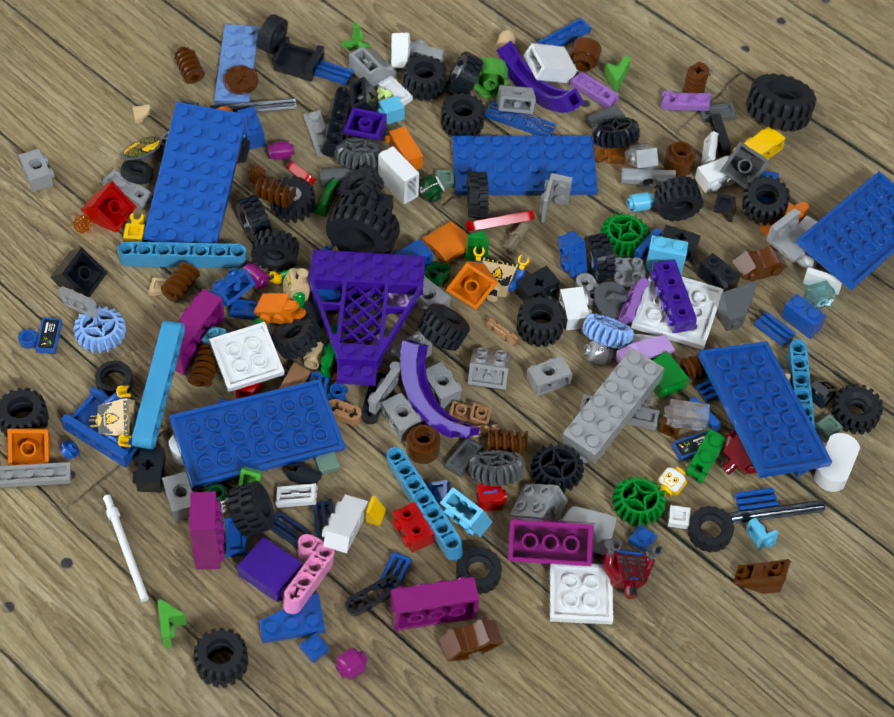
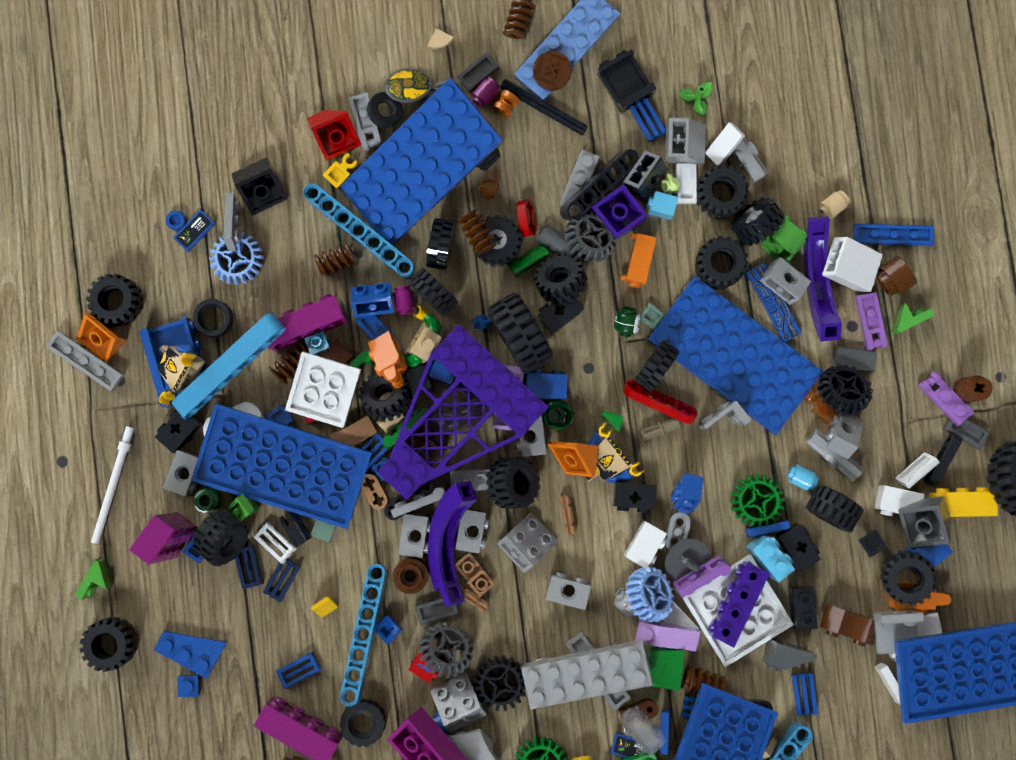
camera: 45 degrees right, 30 degrees up
light grey brick [18,148,55,192] -> none
blue plate [60,440,80,460] -> none
clear orange plate [73,215,93,233] -> none
tan tile [148,277,167,296] -> none
blue brick [237,107,265,150] -> none
dark purple brick [237,537,303,602] -> none
black tyre [257,14,288,54] -> none
magenta brick [268,141,294,161] -> none
bright pink beam [283,534,335,614] -> none
white brick [322,494,368,553] -> none
magenta head [335,648,368,680] -> none
black beam [345,575,401,616] -> none
white brick [378,147,419,204] -> none
red brick [391,502,434,553] -> none
orange slope [422,221,467,263] -> none
medium azure brick [440,488,492,537] -> none
reddish brown piece [487,428,528,456] -> none
black tyre [516,296,565,347] -> none
black wheel [584,232,616,281] -> none
light grey dish [612,257,646,287] -> none
reddish brown piece [664,141,696,177] -> none
blue brick [781,294,826,339] -> none
clear light blue brick [804,280,835,309] -> none

